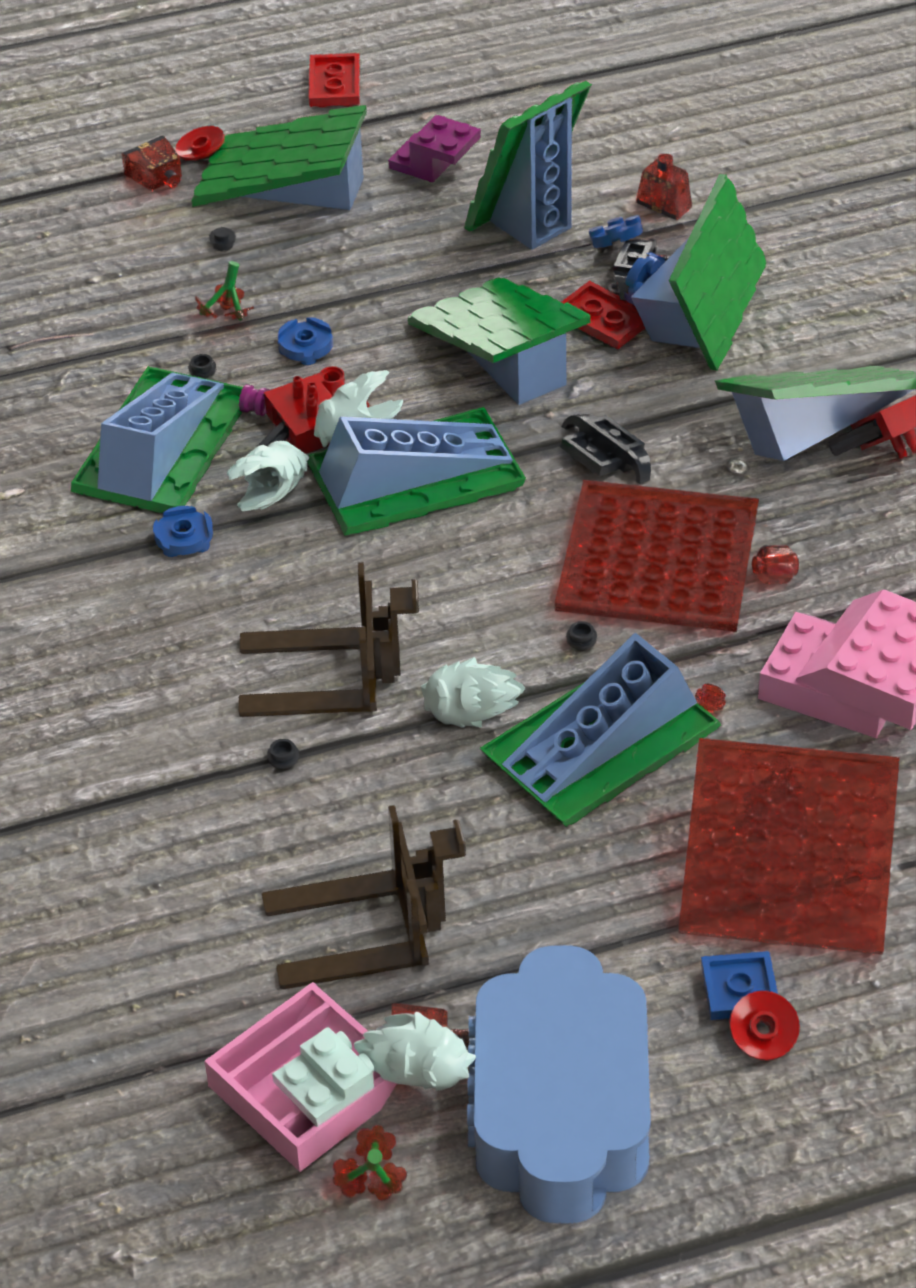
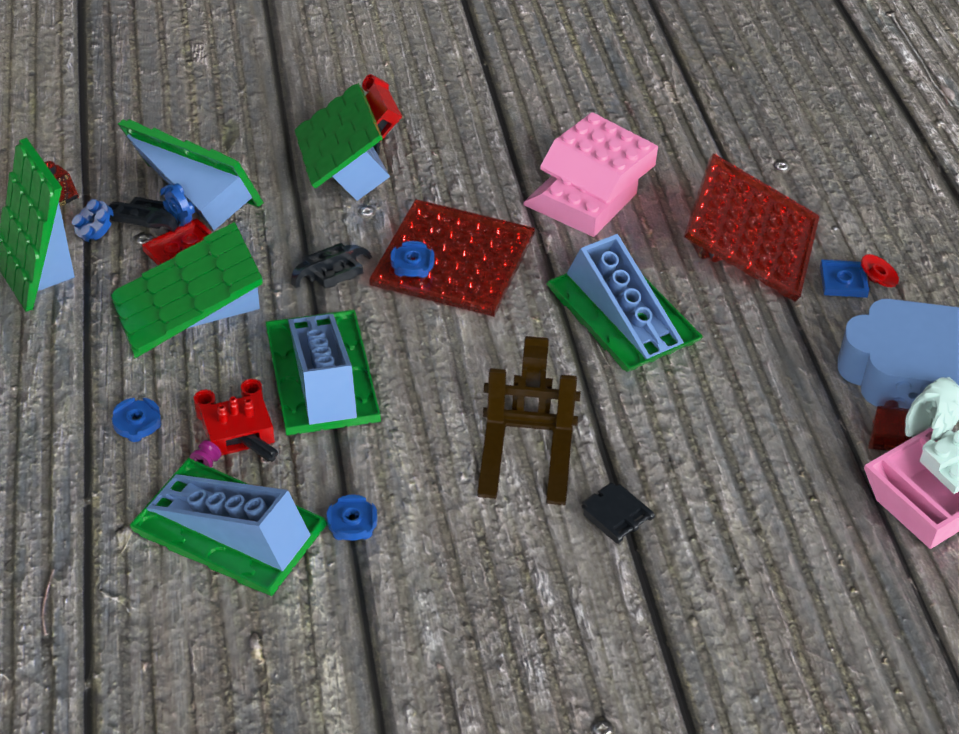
camera: 85 degrees left, 0 degrees up
black plate [188,354,216,379] -> none
plant [195,261,254,321] -> none
light aqua head [227,441,309,511] -> none
dark brown piece [262,805,466,990] -> none
black plate [267,739,299,769] -> none
light aqua head [314,370,403,447] -> none
light aqua head [421,657,525,728] -> none
black plate [566,621,597,650] -> none
clear red head [751,545,799,584] -> none
none -> blue plate [391,241,435,278]
none -> black plate [581,482,655,544]

